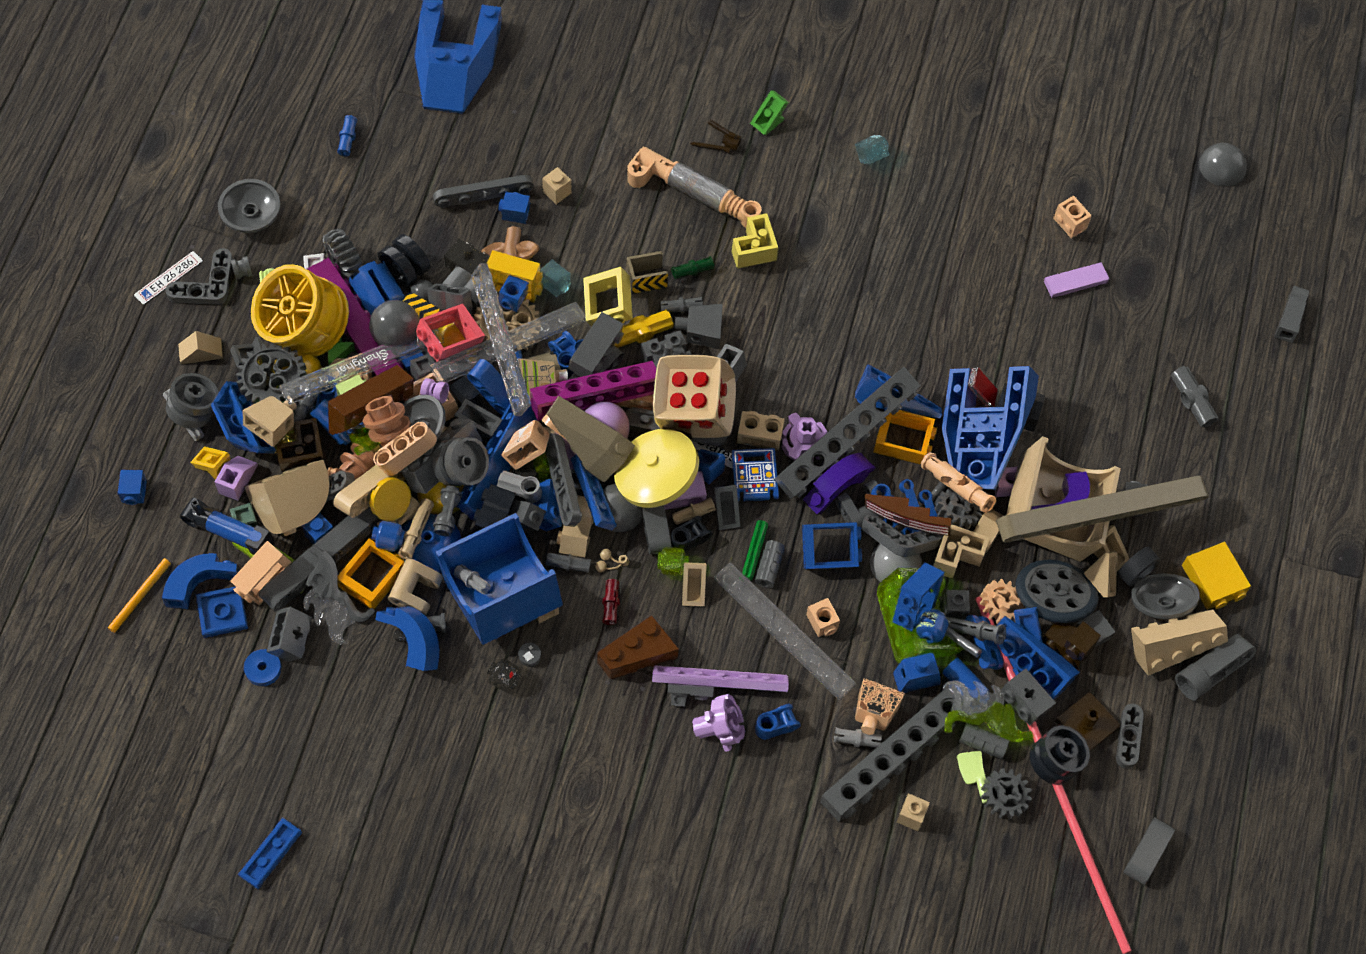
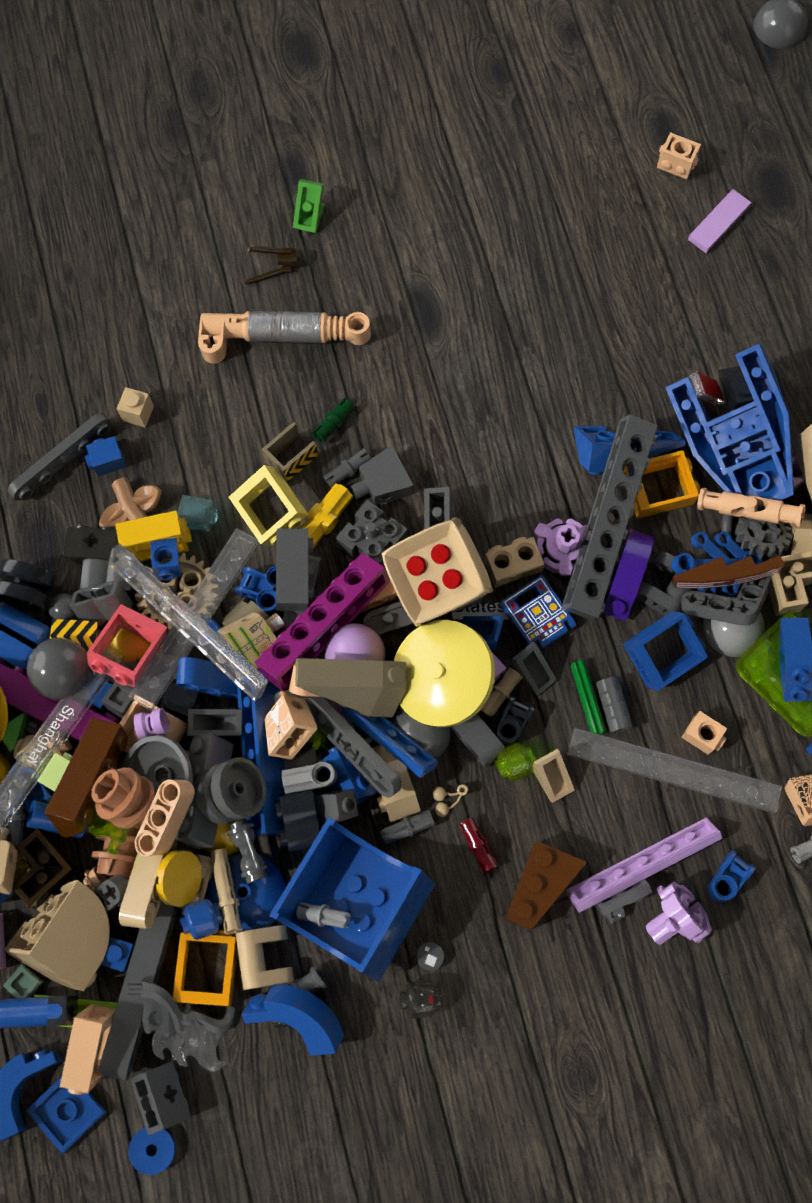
camera: 25 degrees left, 10 degrees up
light yellow brick [732,214,778,269] -> none
clear light blue brick [855,135,889,164] -> none

